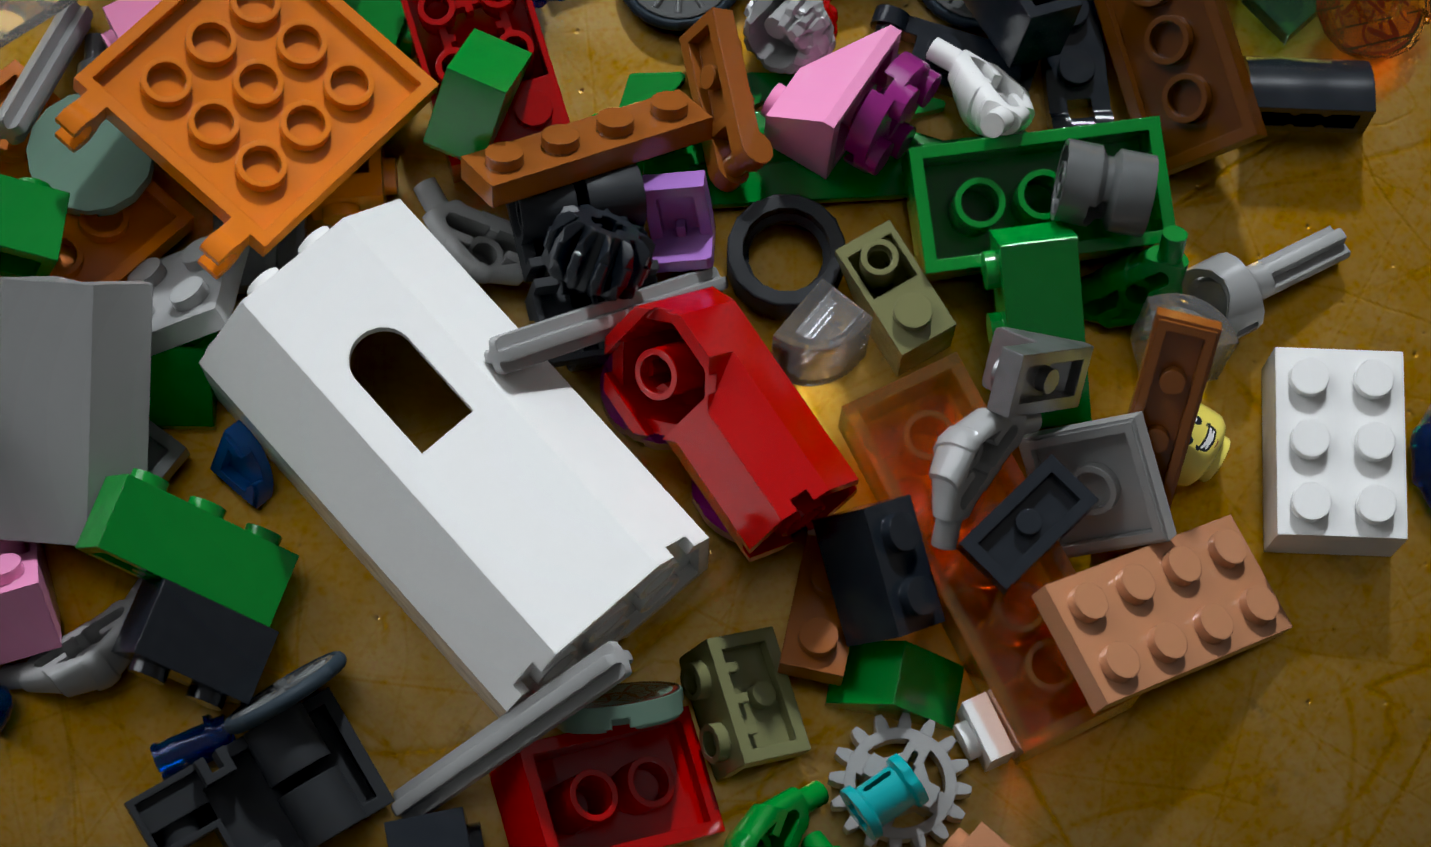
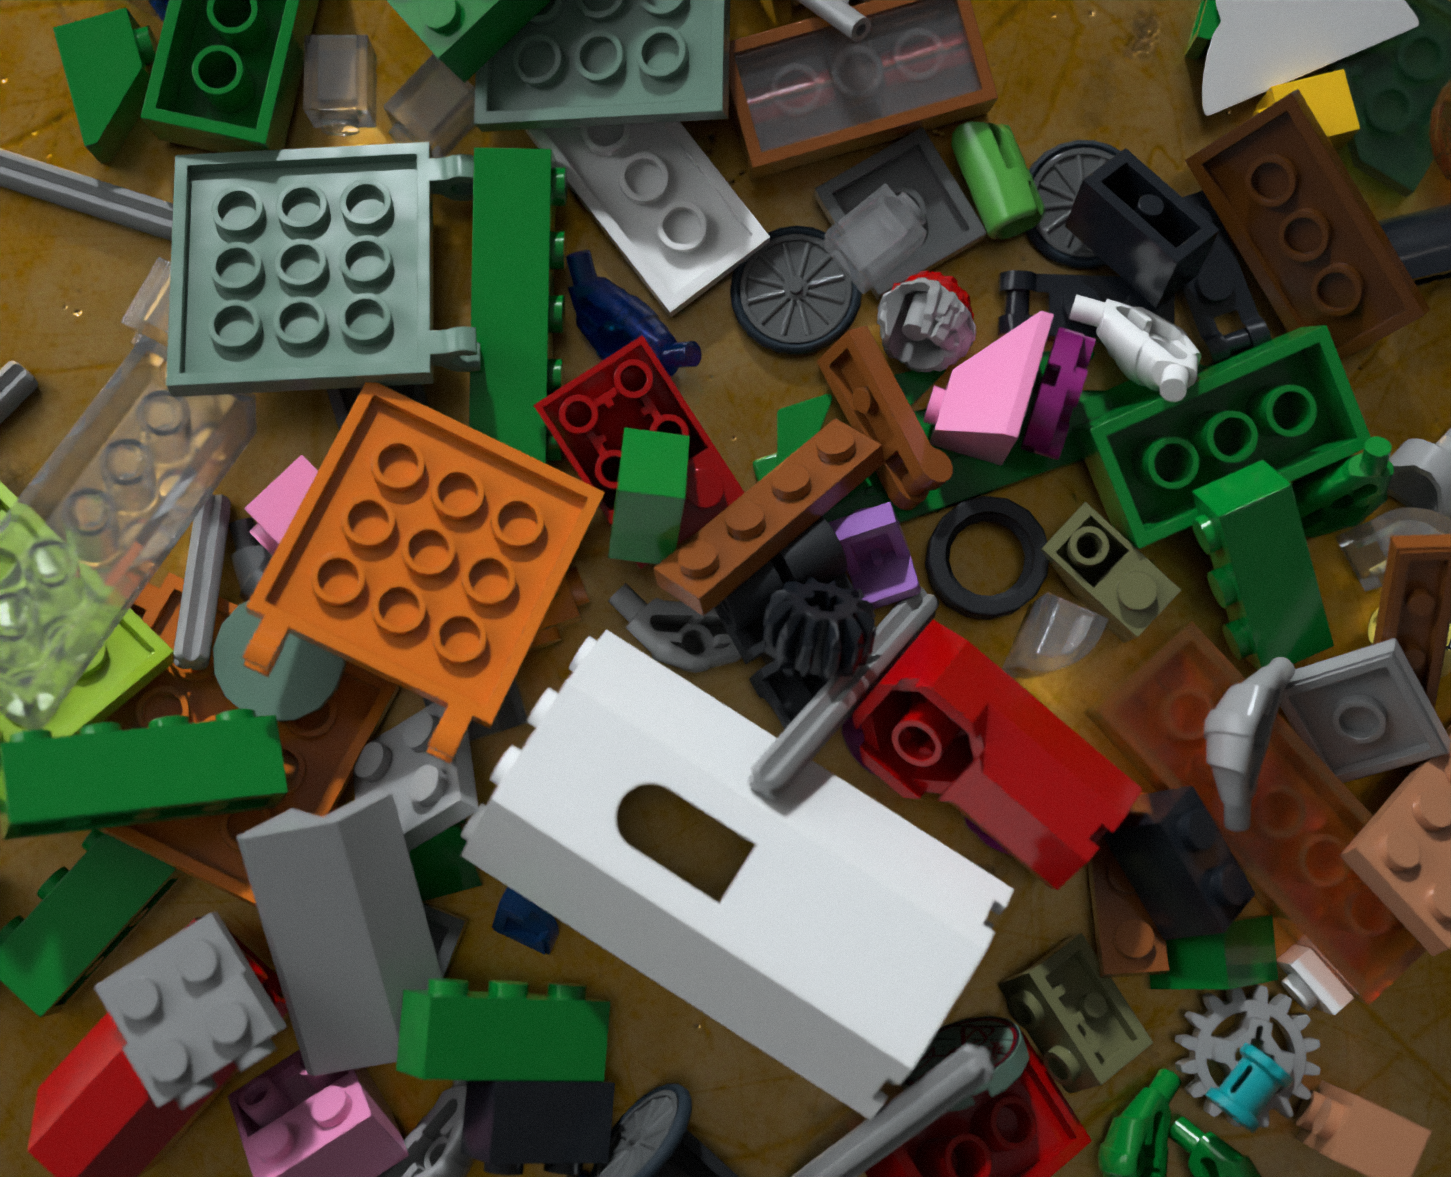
camera: 15 degrees left, 10 degrees up
black plate [957,454,1099,595] -> none
flat silver slope [982,327,1094,418] -> none
dark grey wheel [1050,138,1159,238] -> none

